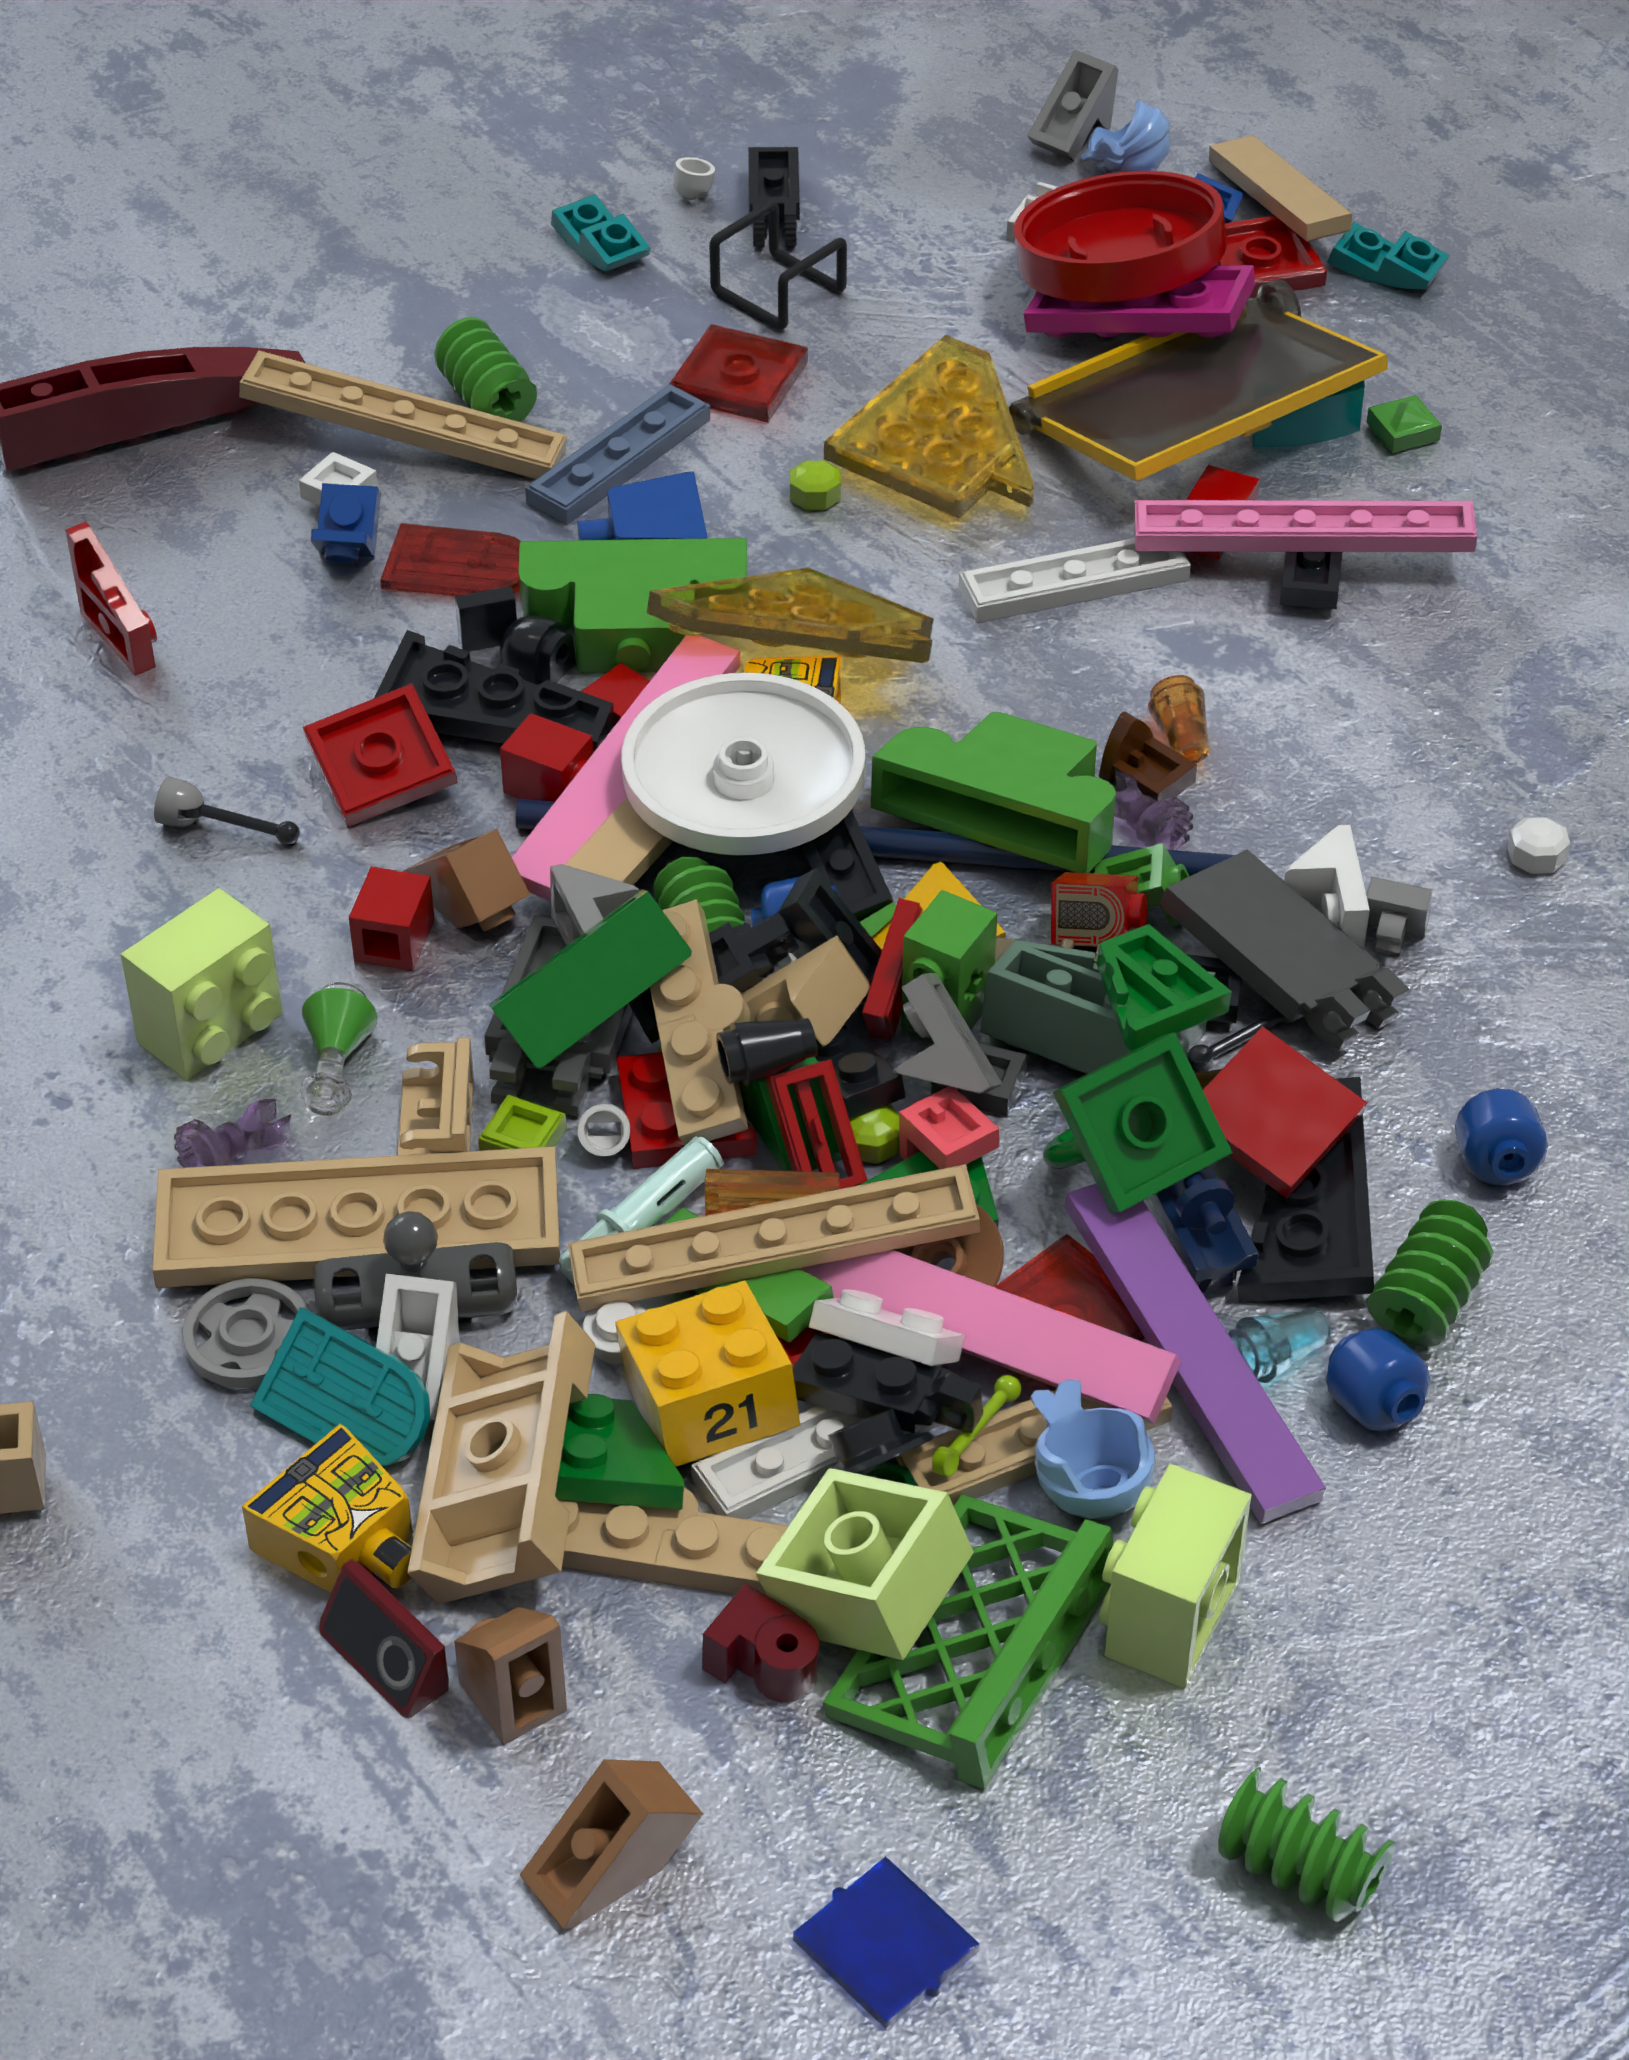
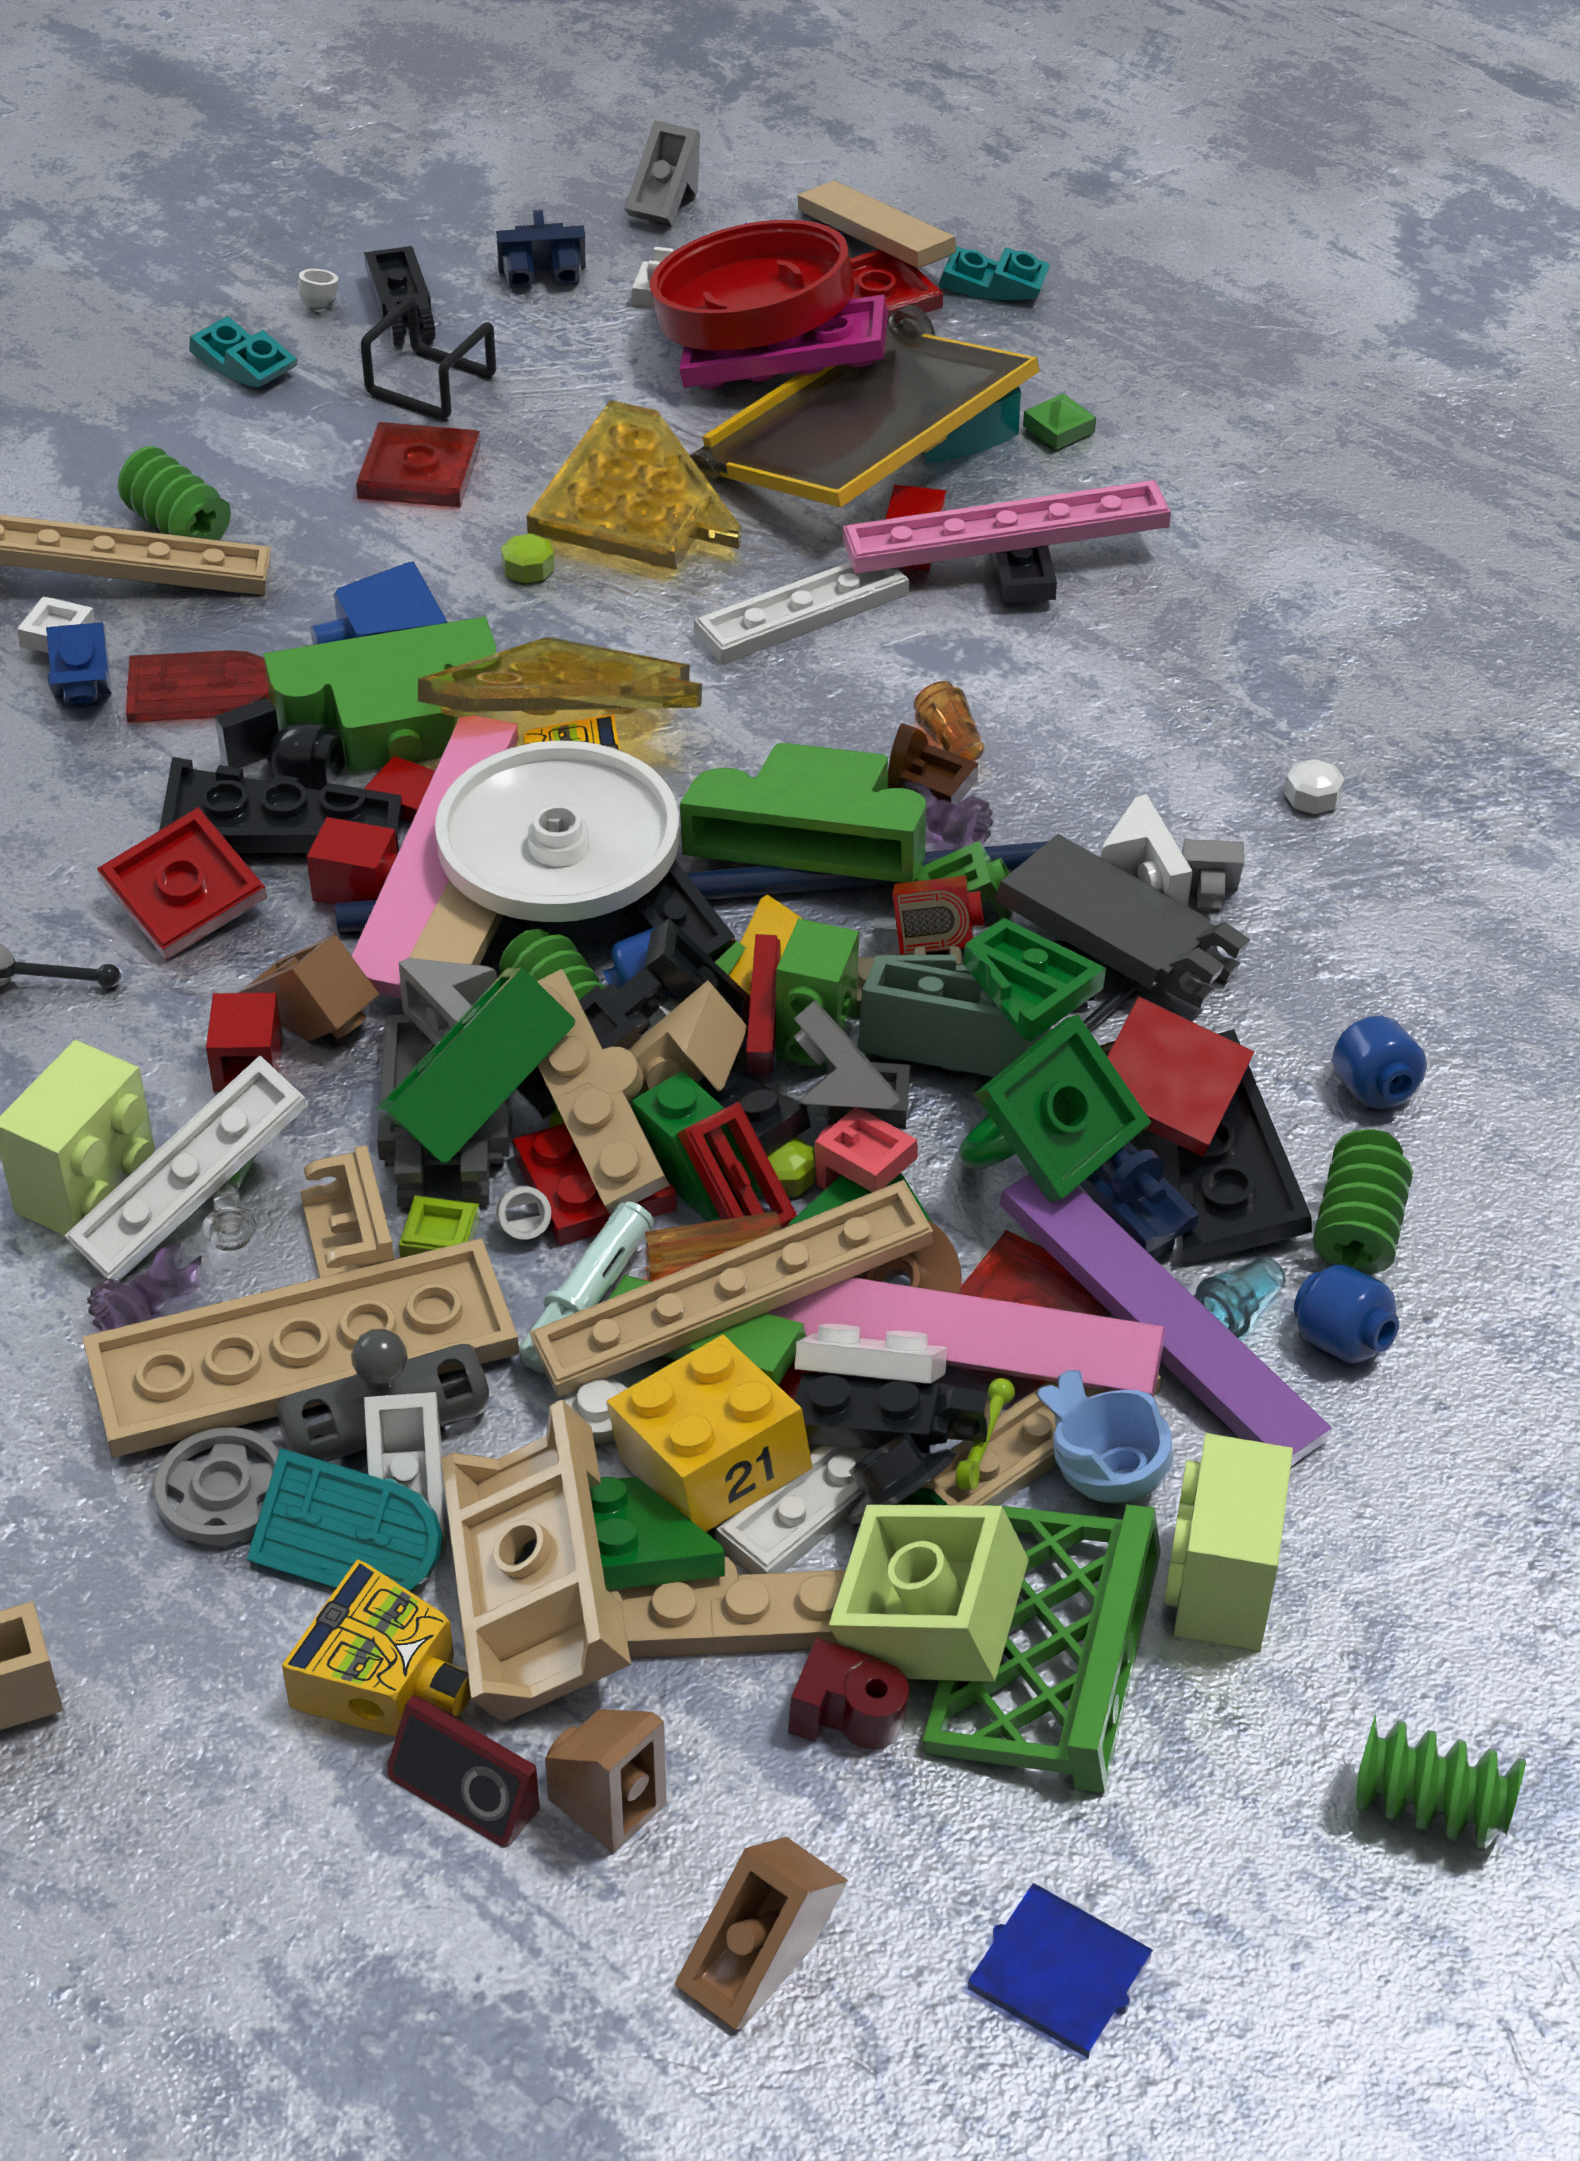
camera: 15 degrees left, 0 degrees up
sand blue tile [525,384,710,525] -> none
black cone [716,1018,818,1087] -> none
light blue hat [1081,100,1170,174] -> none
none -> white tile [64,1056,308,1287]
none -> dark blue hips [496,210,586,288]

